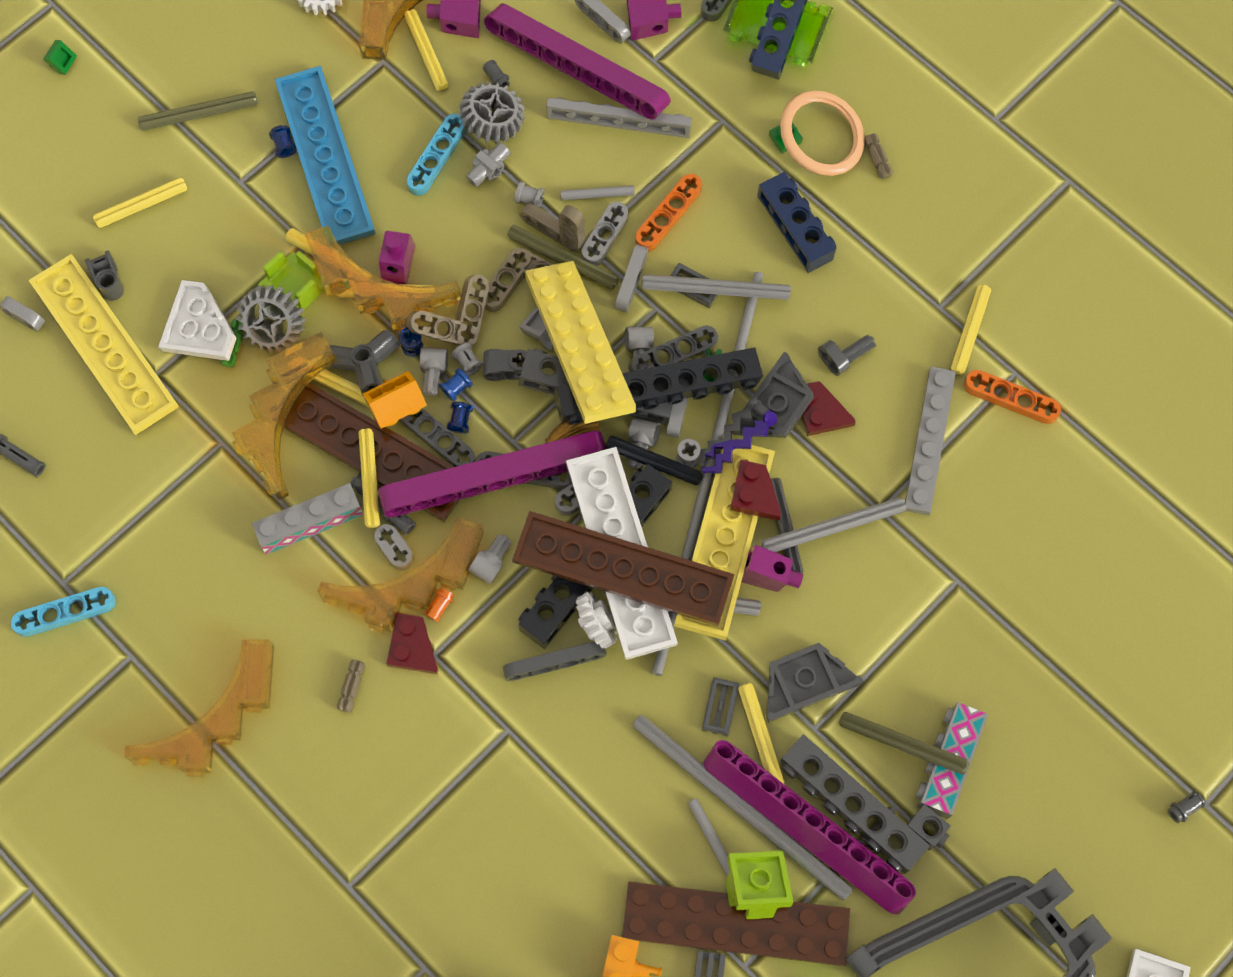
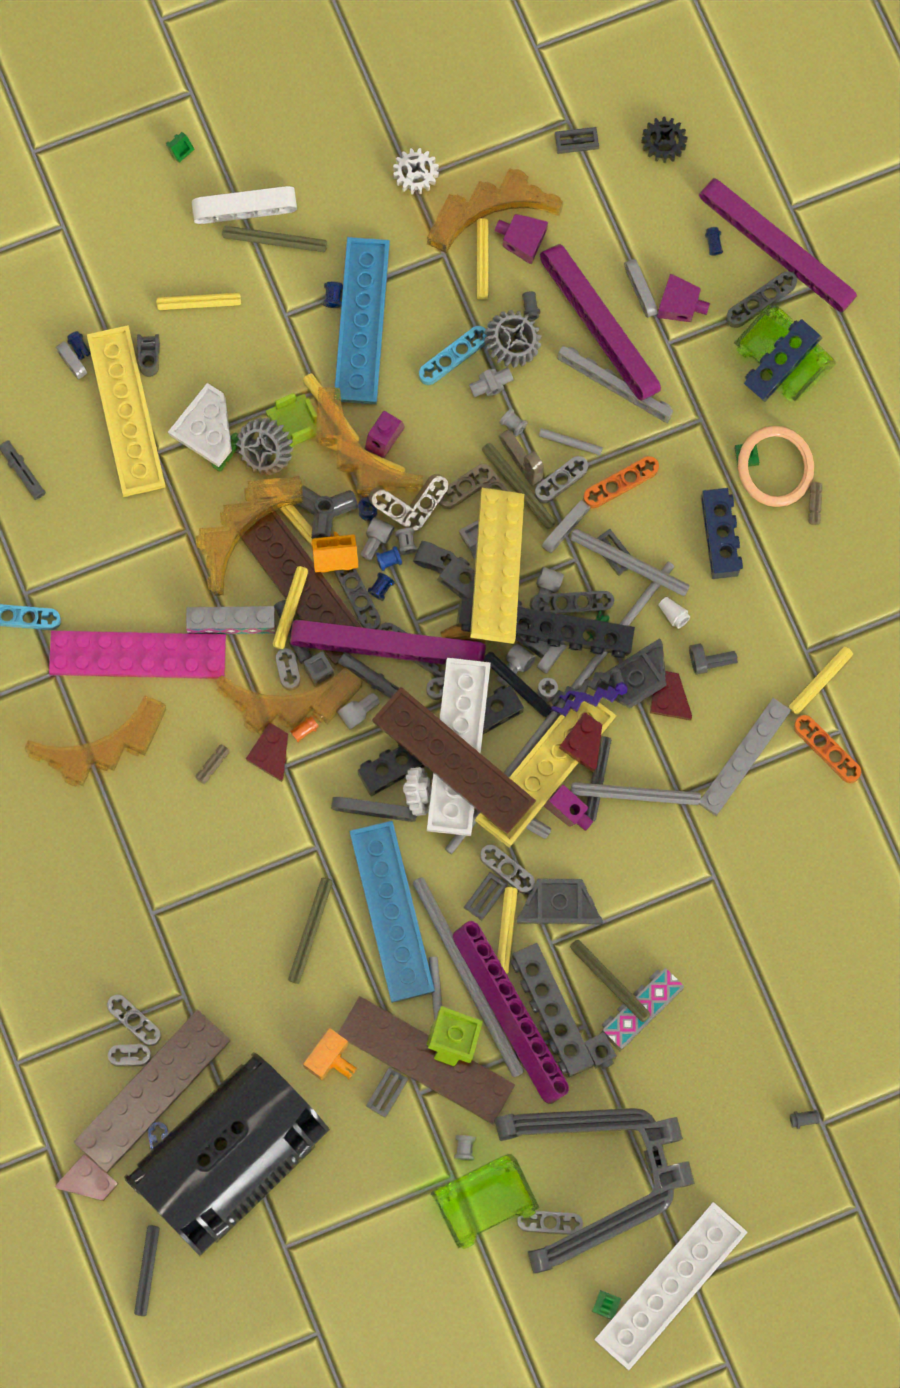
camera: 20 degrees right, 5 degrees up
none -> dark pink plate [49,631,226,679]
none -> clear blue pin [67,331,91,360]
none -> white beam [192,186,297,224]
none -> olive axle [288,877,333,984]
none -> dark grey brick [303,651,334,686]
none -> dark grey pin [337,651,399,699]
none -> dark azure plate [349,821,435,1003]
none -> light grey beam [480,845,535,894]
none -> white cone [658,597,690,629]

